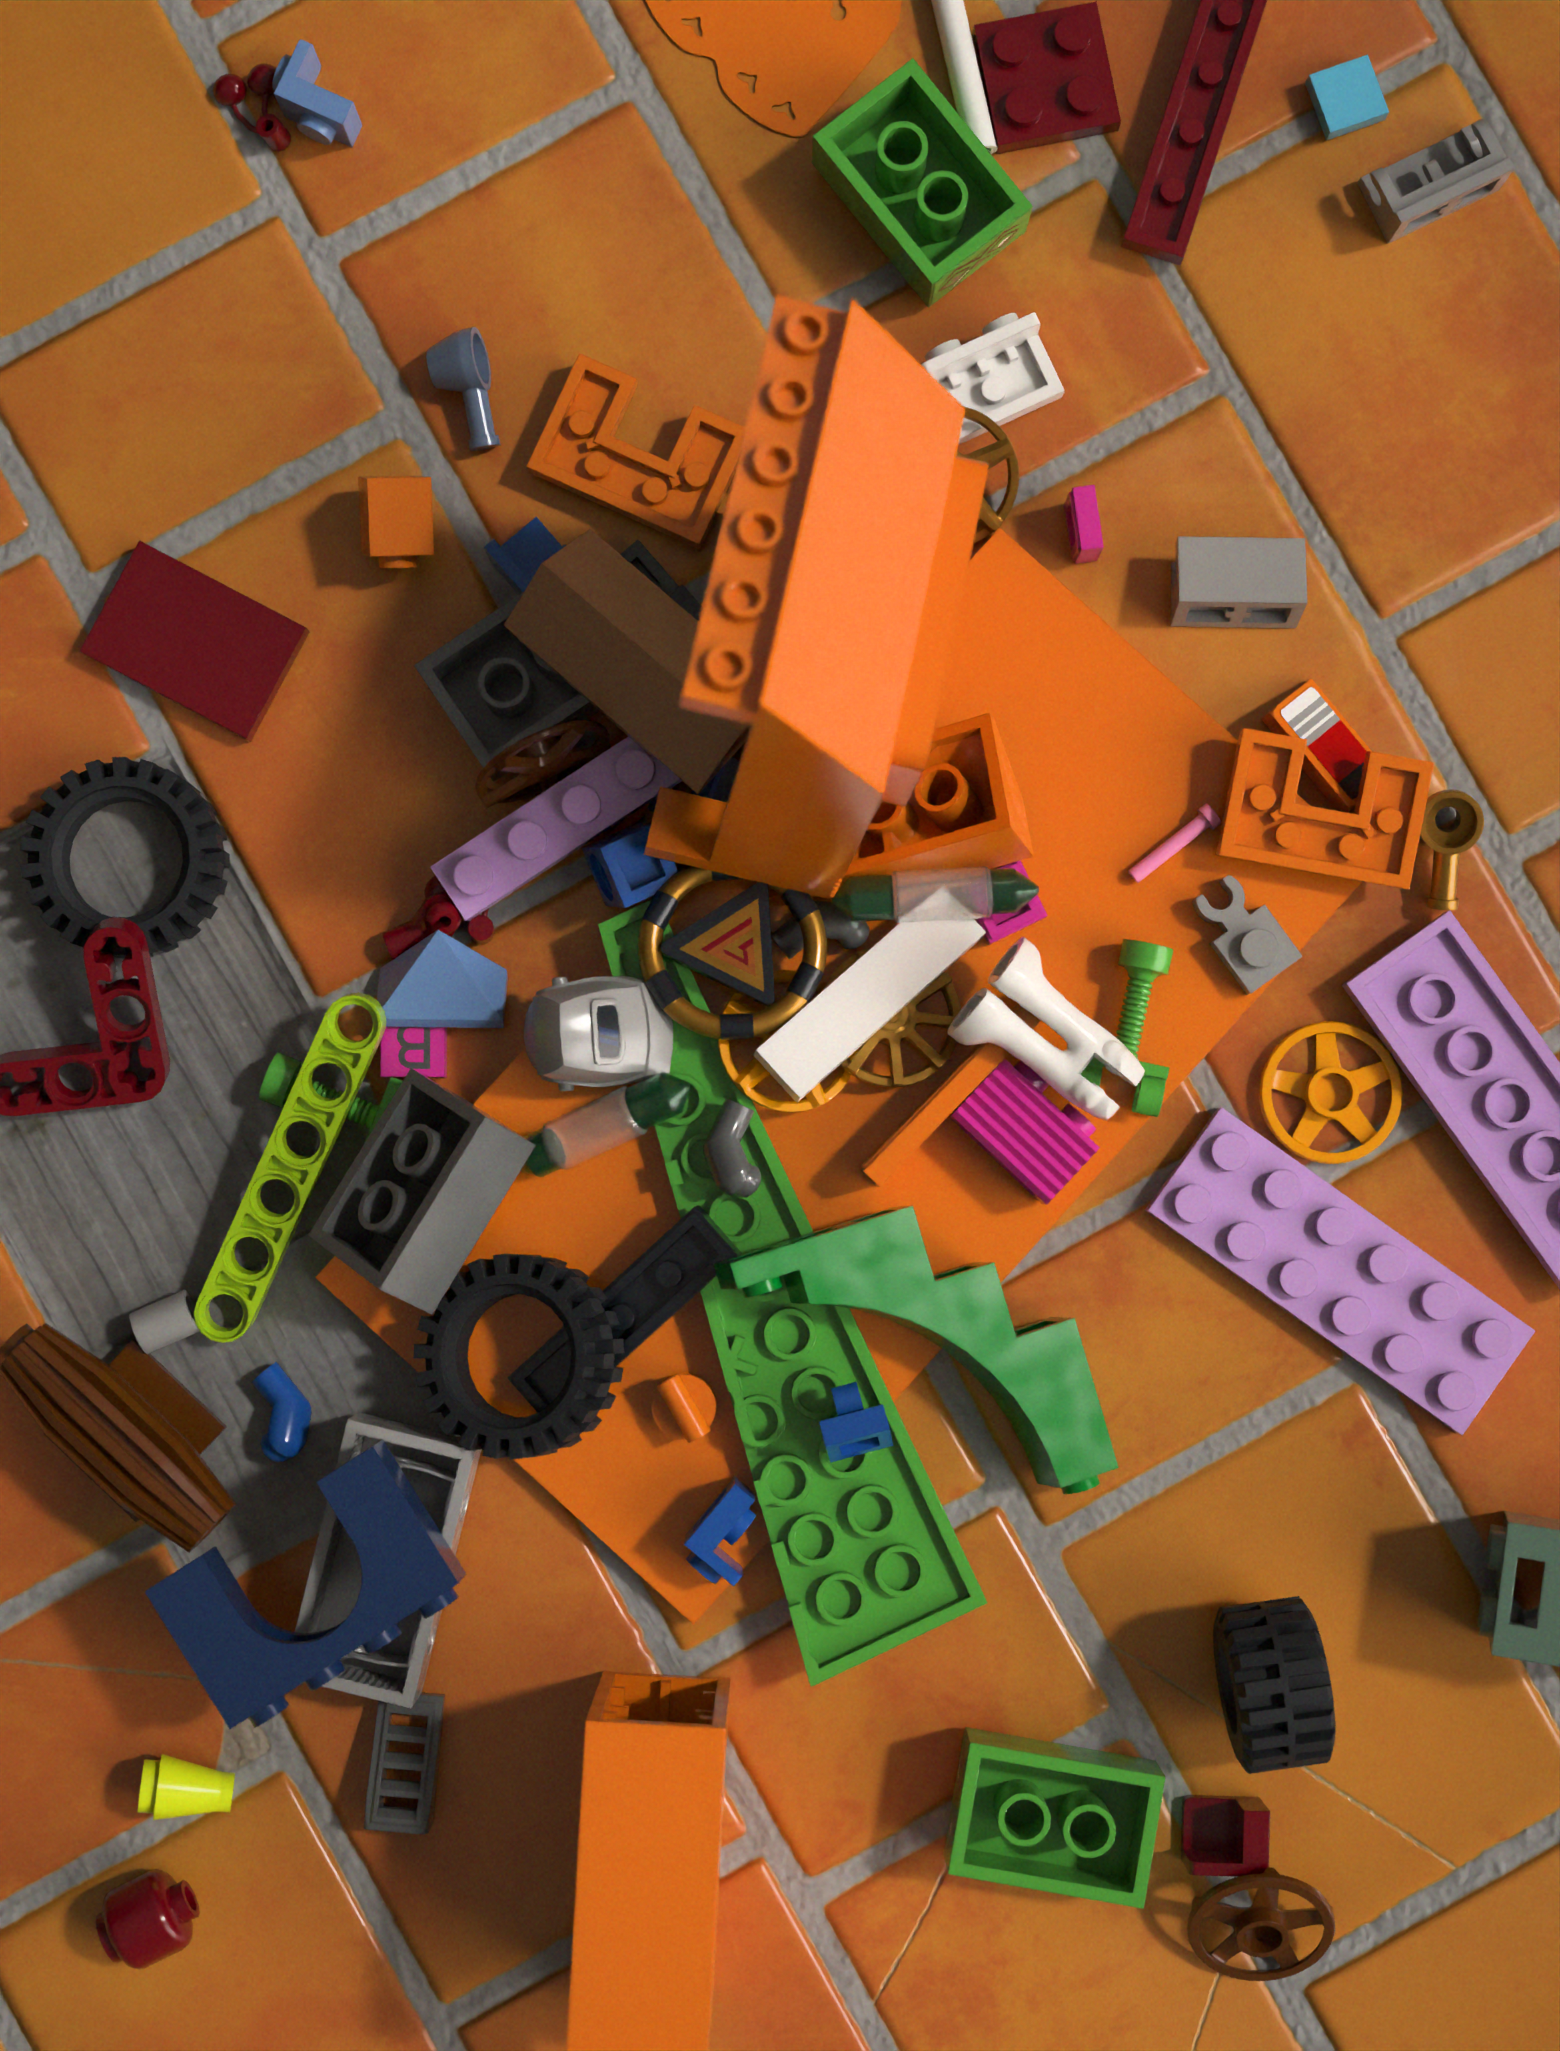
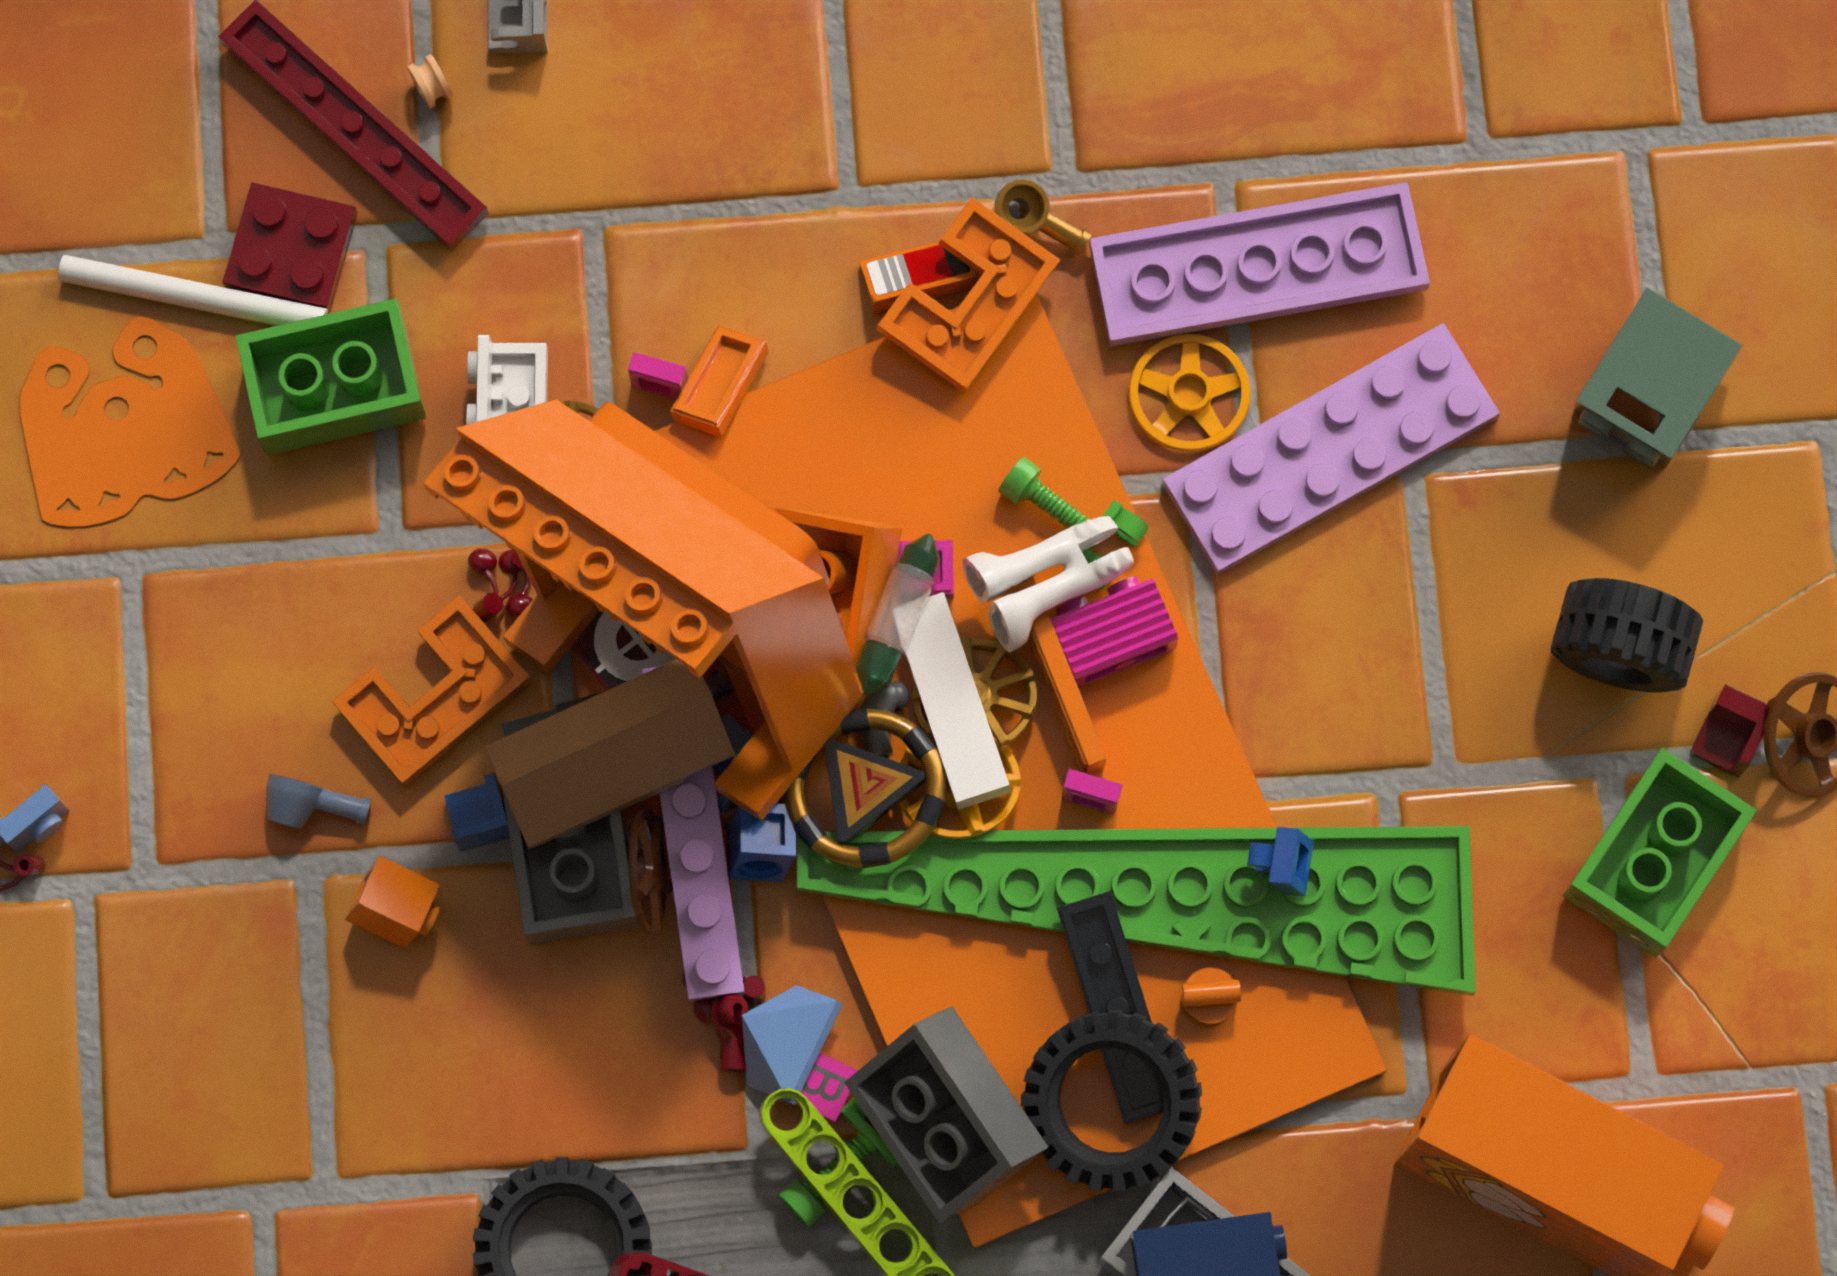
camera: 65 degrees left, 10 degrees down
dark red tile [80,540,310,742] -> none
piece [520,1072,690,1178] -> none
light grey helmet [523,976,673,1091] -> none
blue bracket [684,1476,756,1586] -> none
dark grey arm [703,1098,761,1197] -> none
green arch [714,1206,1119,1494] -> none
bright pink piece [1128,803,1222,883] -> none
light grey hinge [1170,536,1307,628] -> none
light grey plate [1192,875,1302,995] -> none
medium azure tile [1305,54,1389,141] -> none
none -> light nougat bush [407,54,453,109]
none -> orange tile [670,325,769,438]
none -> dark pink tile [1062,769,1123,815]

